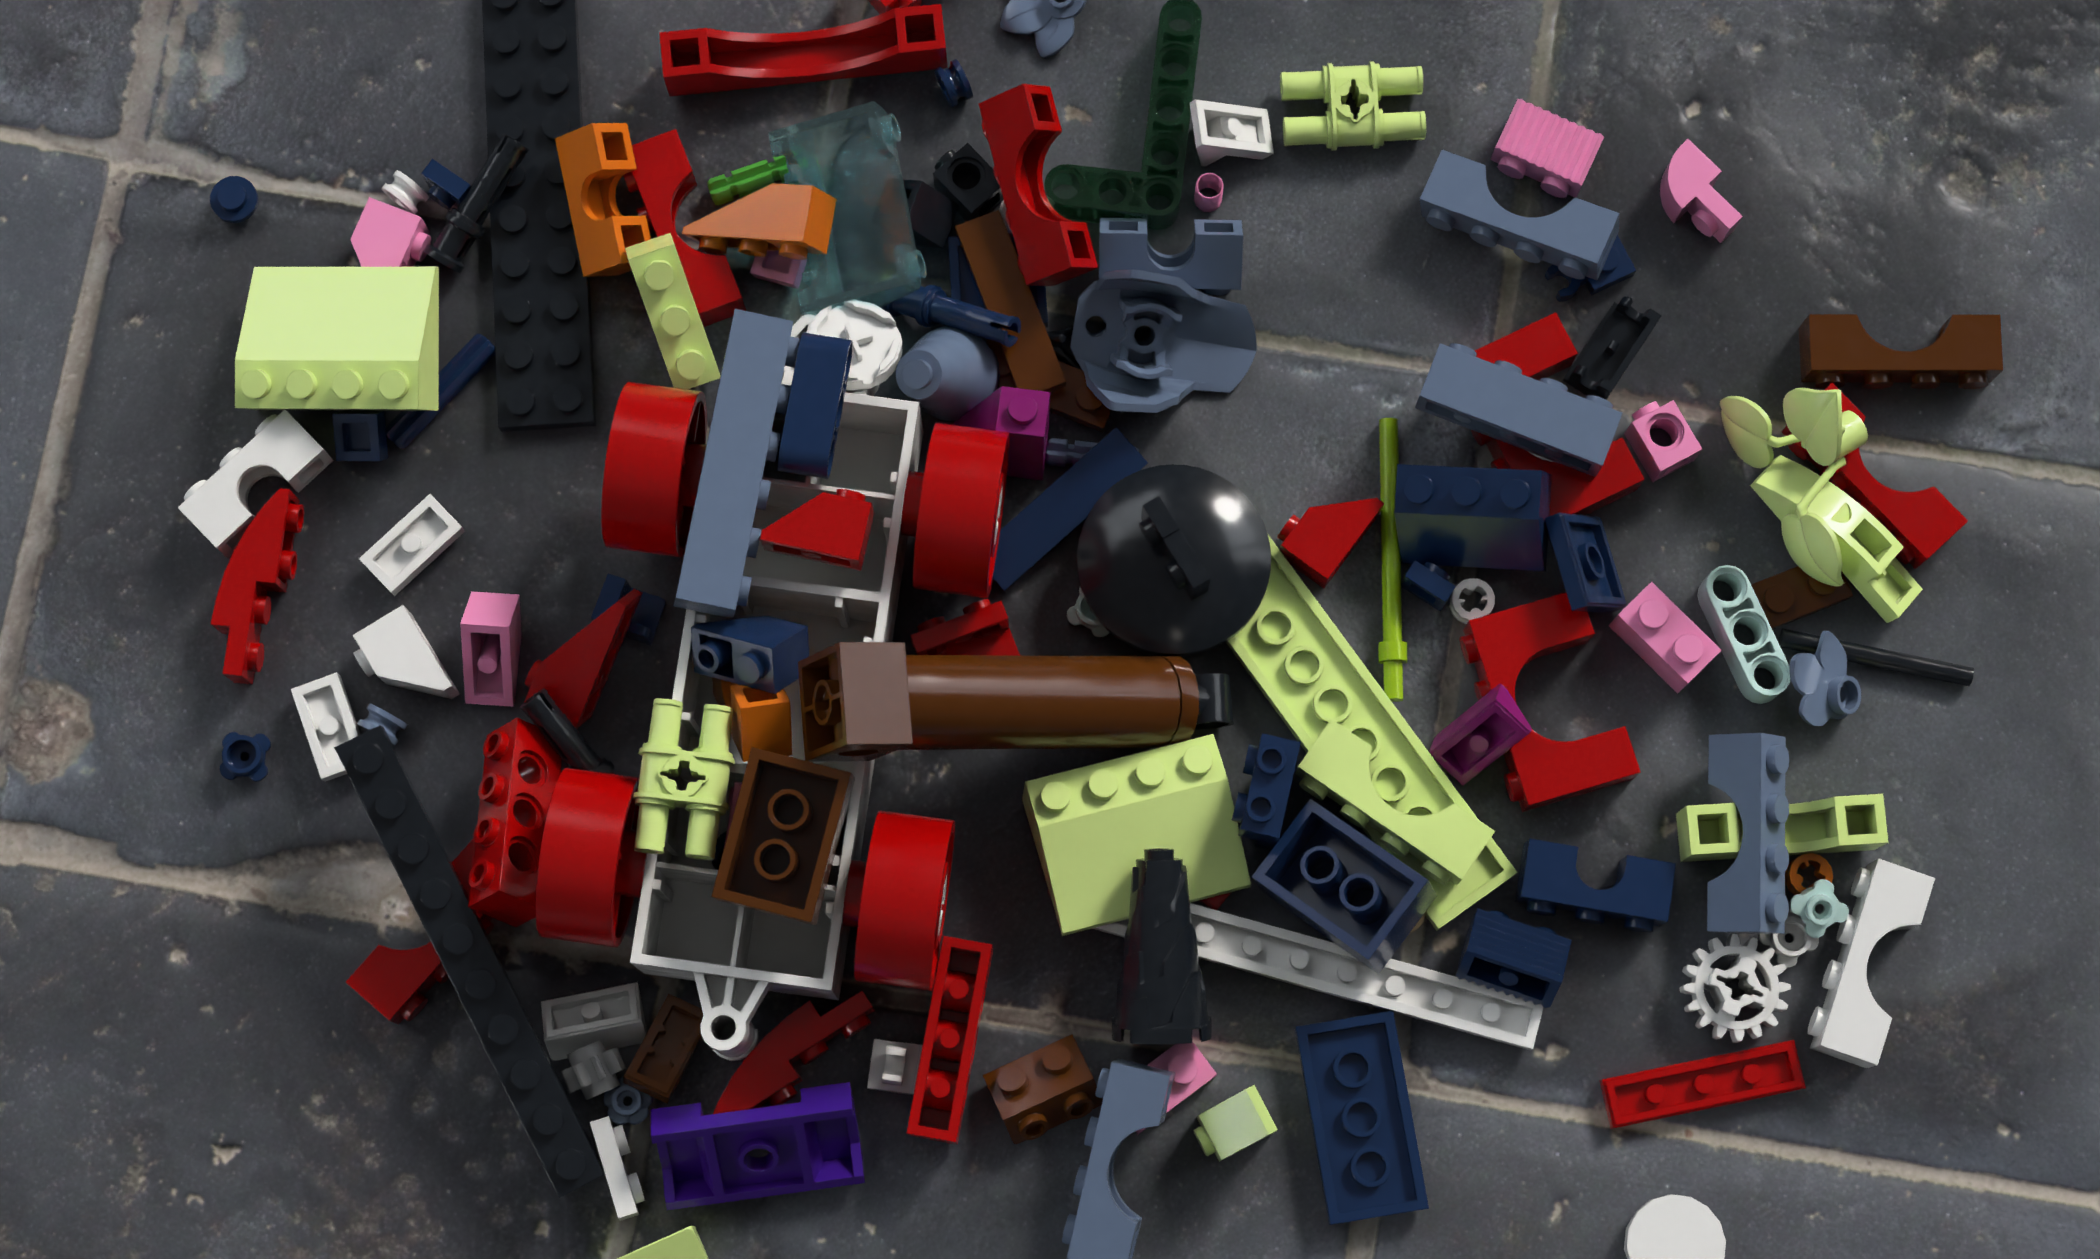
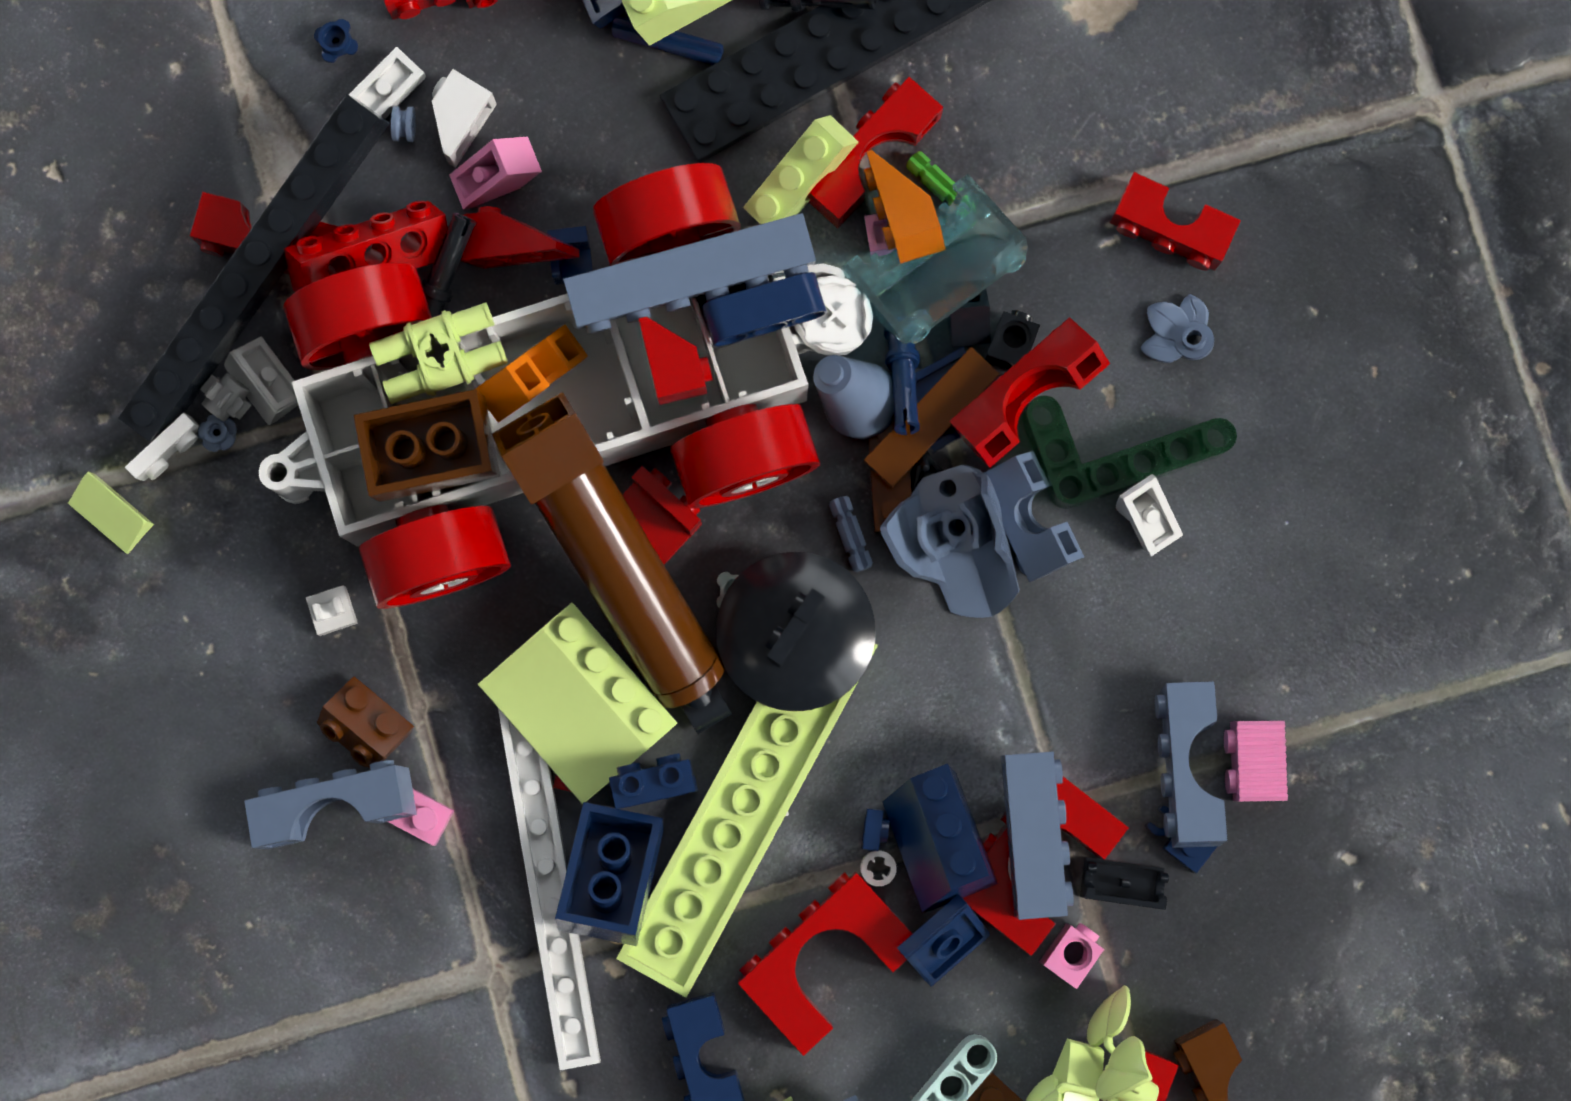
camera: 60 degrees right, 5 degrees up
white plate [359,494,465,596] -> none
orange arch [555,123,651,277] -> none
reddish brown plate [623,994,703,1104] -> none
dark purple piece [651,1082,865,1210] -> none
red arch [659,4,948,97] -> none
dark blue slope [691,616,809,694] -> none
red slope [713,990,875,1114] -> none
red brick [906,935,993,1145] -> none
dark blue bush [934,59,973,107] -> none
magenta slope [954,386,1050,481] -> none
dark blue tile [993,427,1148,591] -> none
black cone [1112,848,1212,1044] -> none
yellowish green slope [1193,1085,1278,1162] -> none
bright pink piece [1194,173,1224,212] -> none
red slope [1277,498,1384,589] -> none
yellowish green pin [1280,61,1426,151] -> none
dark blue plate [1294,1011,1429,1225] -> none
yellowish green arch [1295,719,1495,886] -> none
lime bar [1378,418,1407,702] -> none
magenta slope [1429,683,1532,786] -> none
dark blue brick [1456,908,1572,1008] -> none
bright pink brick [1609,582,1722,694] -> none
bright pink brick [1660,139,1743,243] -> none

